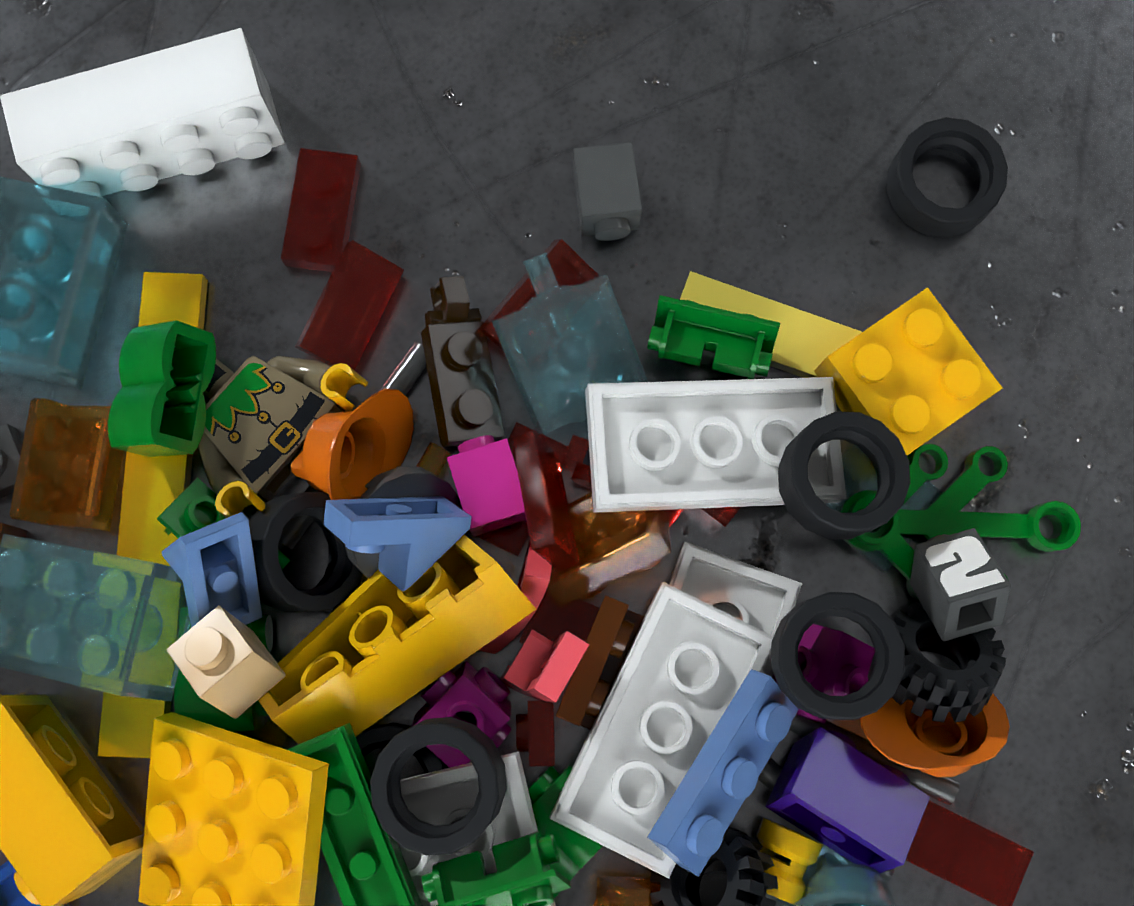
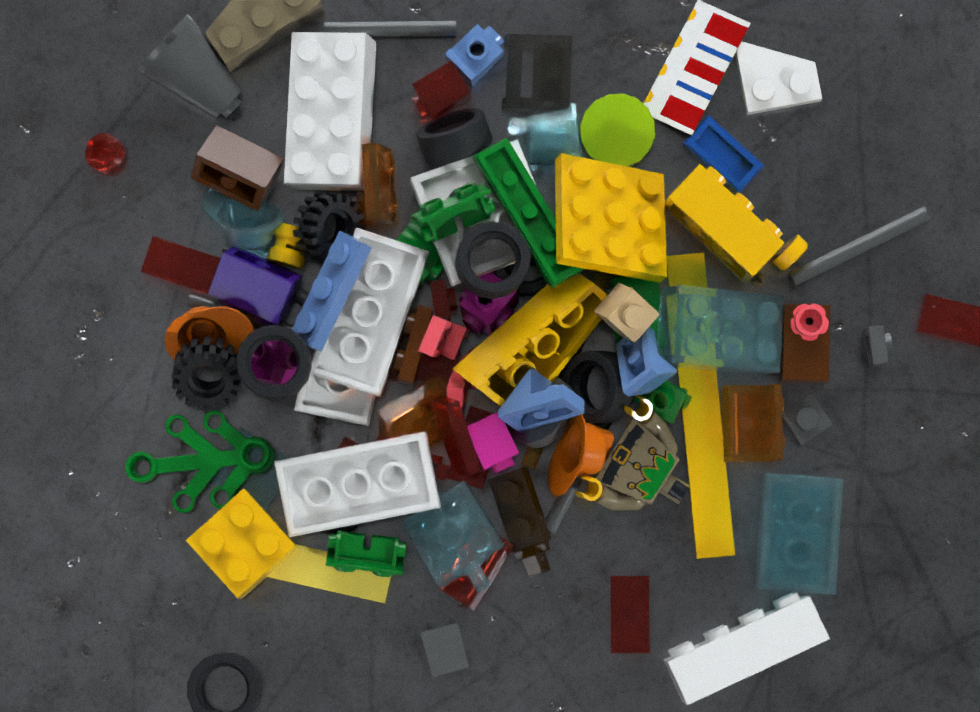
camera: 175 degrees right, 5 degrees up
green brick [108,320,216,457] -> none
clear red tile [295,240,404,370] -> none
black tyre [778,412,910,539] -> none
dark grey brick [910,528,1011,642] -> none

